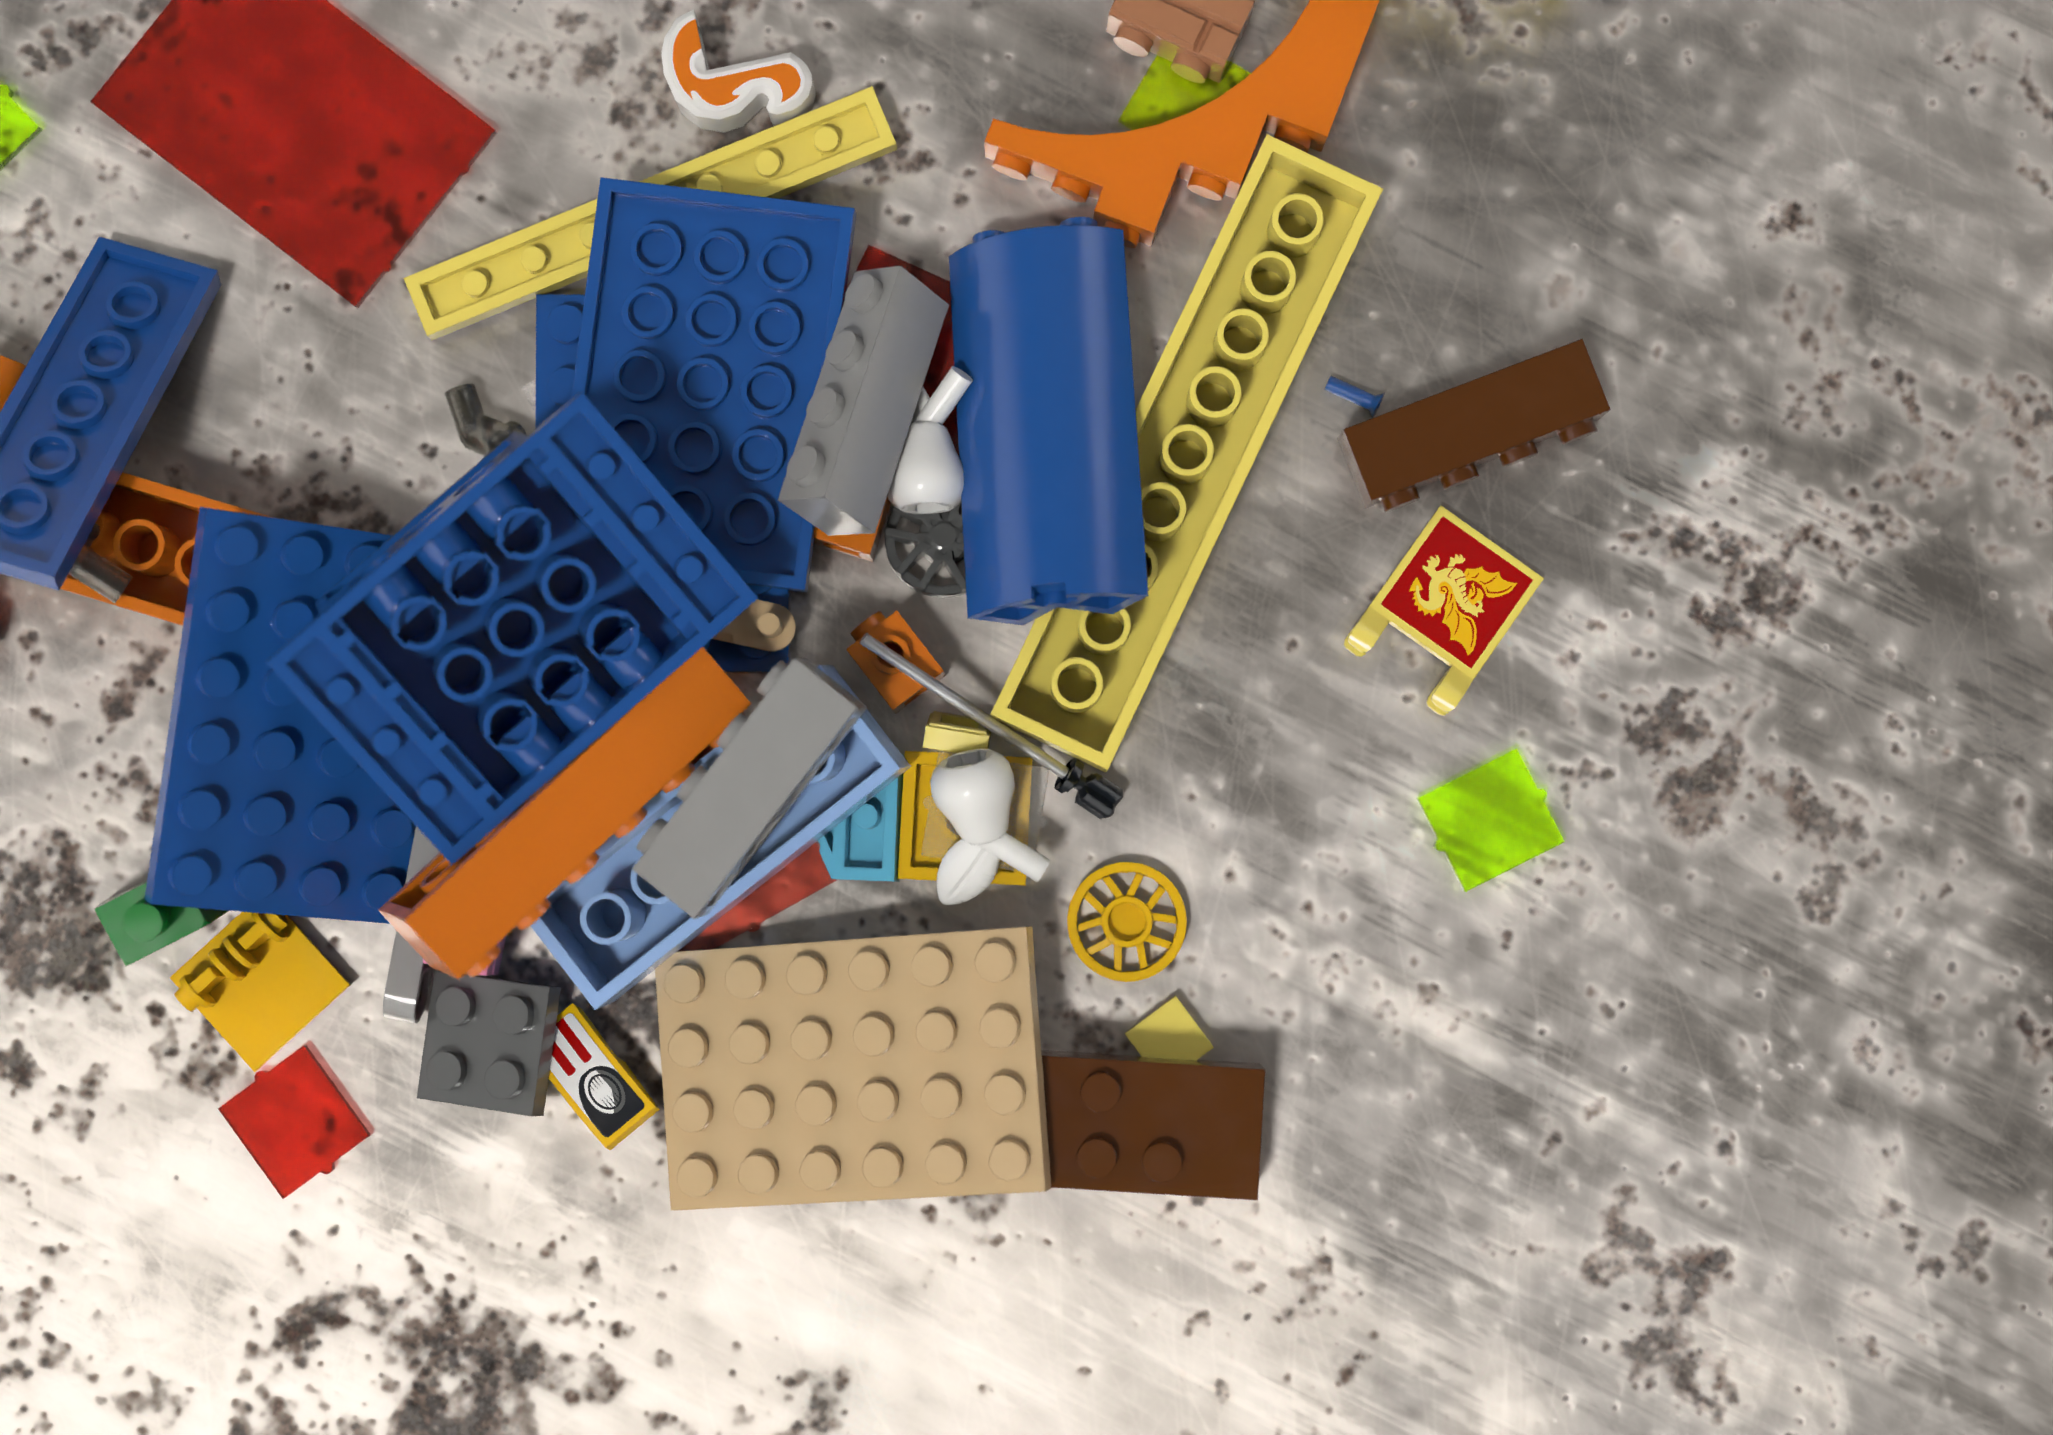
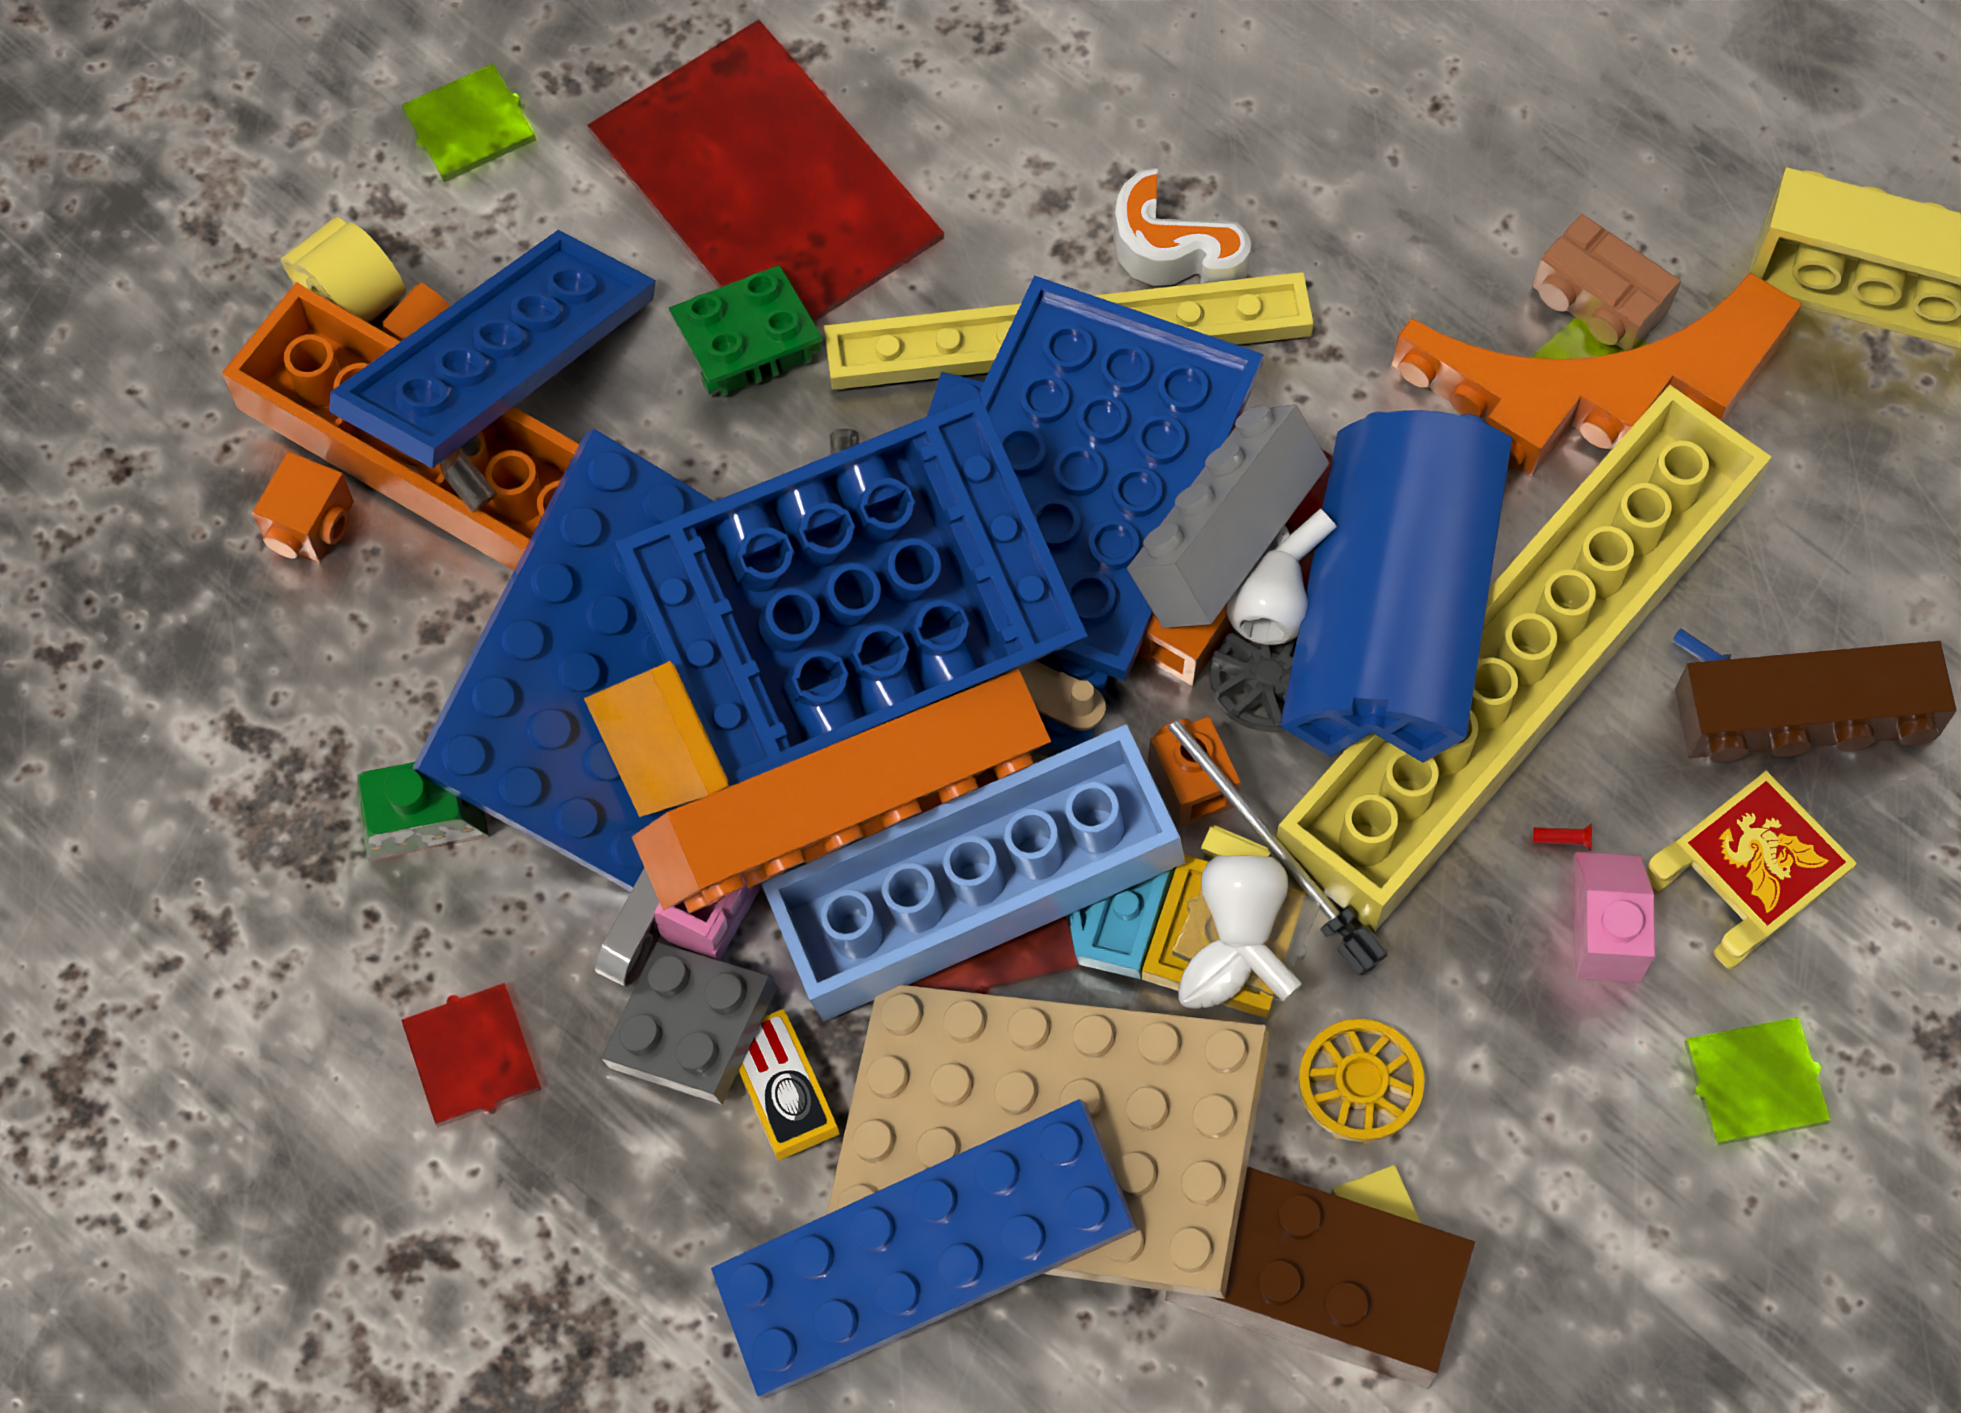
camera: 15 degrees right, 20 degrees down
yellow hinge [170,912,351,1072] -> none
light grey brick [632,658,868,919] -> none
none -> light orange tile [584,661,729,817]
none -> green hinge [669,265,823,397]
none -> blue plate [711,1099,1138,1398]
none -> red piece [1533,823,1592,851]
none -> bright pink slope [1574,852,1655,983]

